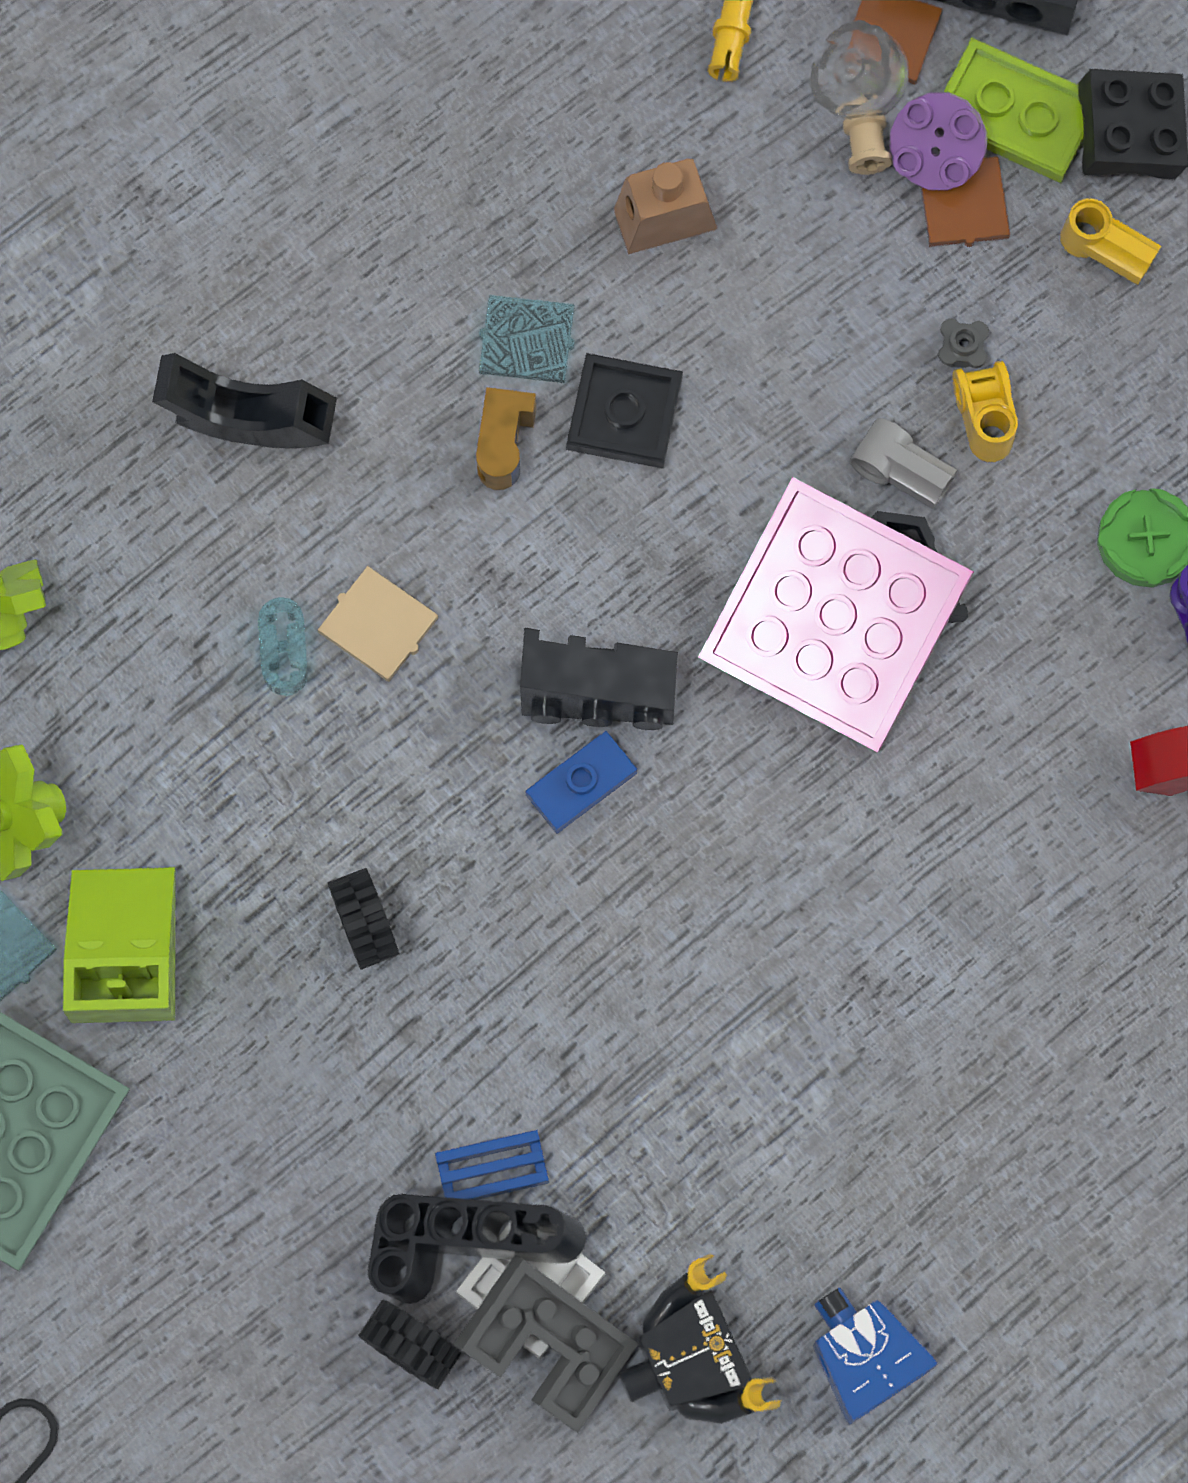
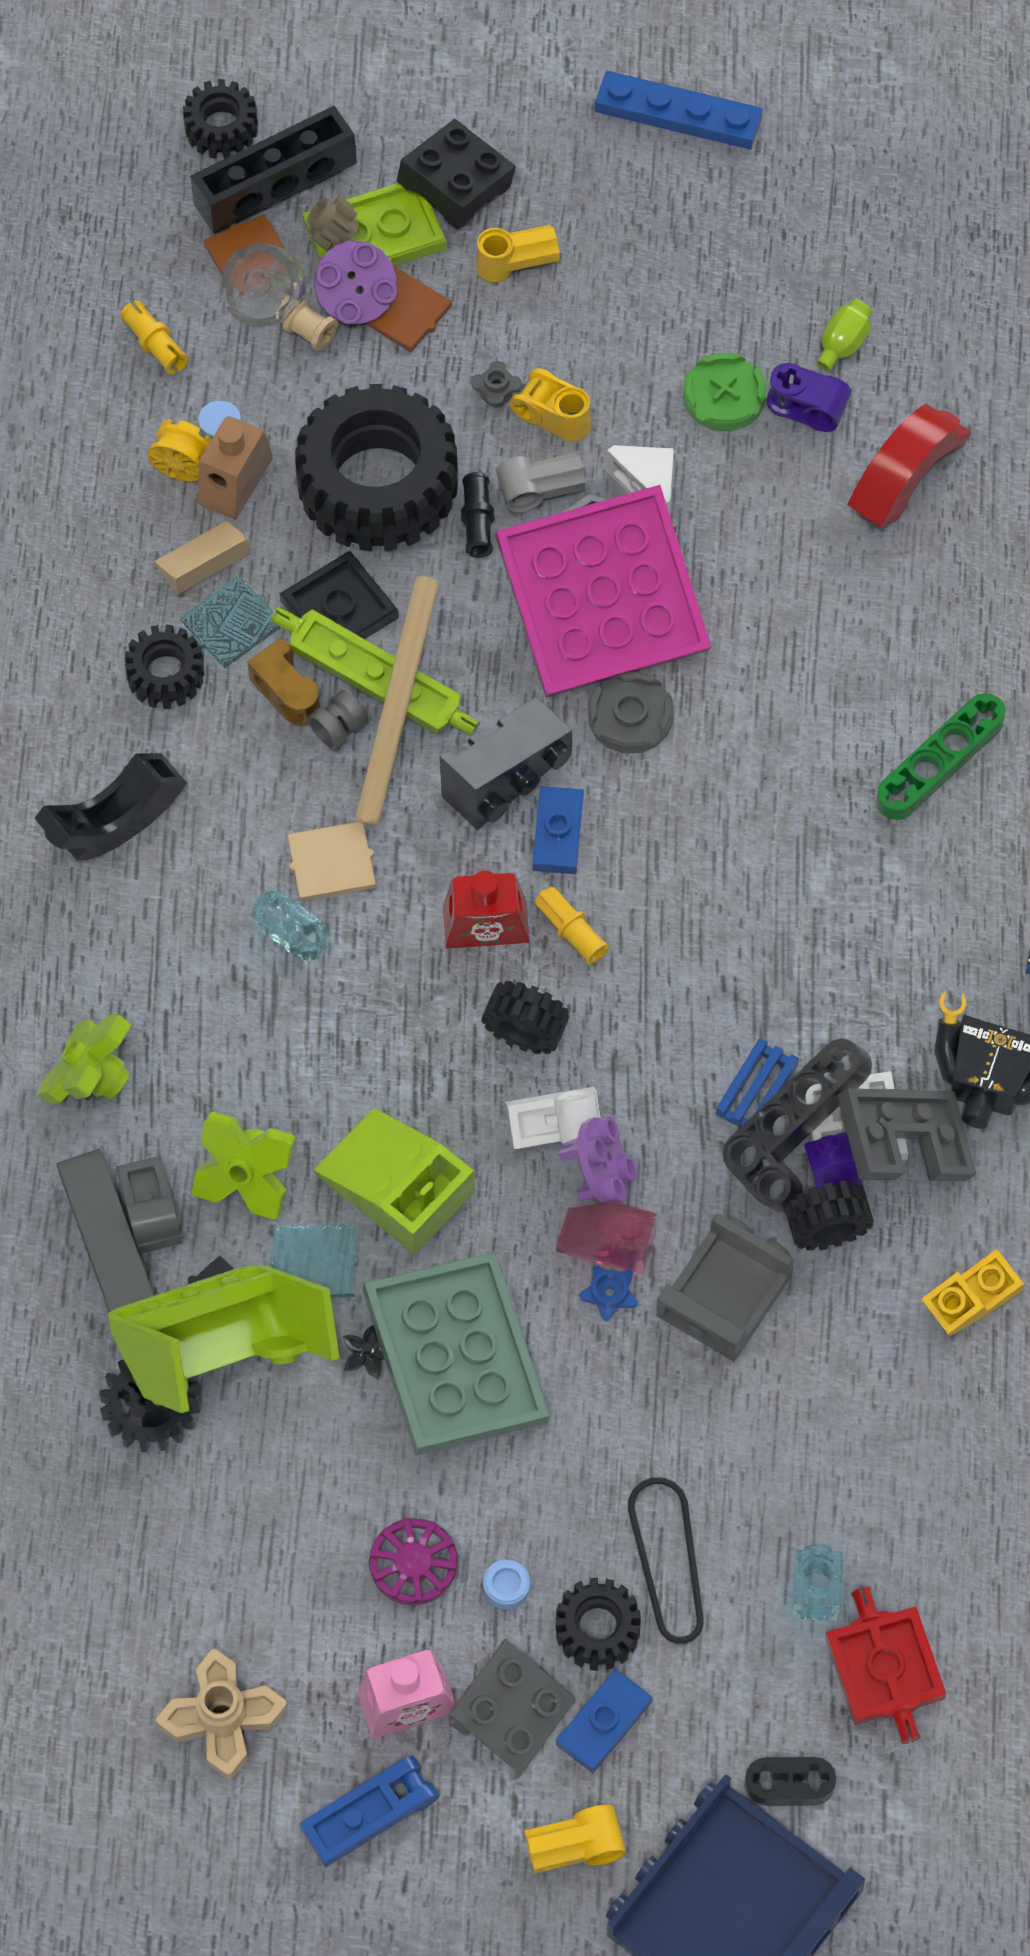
camera: 45 degrees left, 10 degrees down
none -> black tyre [124,624,205,709]
none -> yellow wheel [147,419,212,482]
none -> tan slope [154,520,249,595]
none -> light blue tile [198,401,241,439]
none -> lime plate [270,606,480,737]
none -> black tyre [295,384,458,551]
none -> dark tan gear [307,195,359,250]
none -> flat silver wheel [307,689,368,750]
none -> tan axle [356,576,438,826]
none -> red torso [443,871,530,949]
none -> black pin [461,472,494,558]
none -> white plate [505,1086,600,1149]
none -> yellow axle [535,887,609,965]
none -> clear pink slope [556,1202,657,1275]
none -> medium lavender plate [558,1116,637,1207]
none -> blue plate [579,1265,638,1321]
none -> dark grey tile [588,671,674,753]
none -> white slope [607,445,674,514]
none -> dark grey panel [656,1214,794,1362]
none -> dark purple bracket [804,1132,863,1189]
none -> green beam [876,693,1006,820]

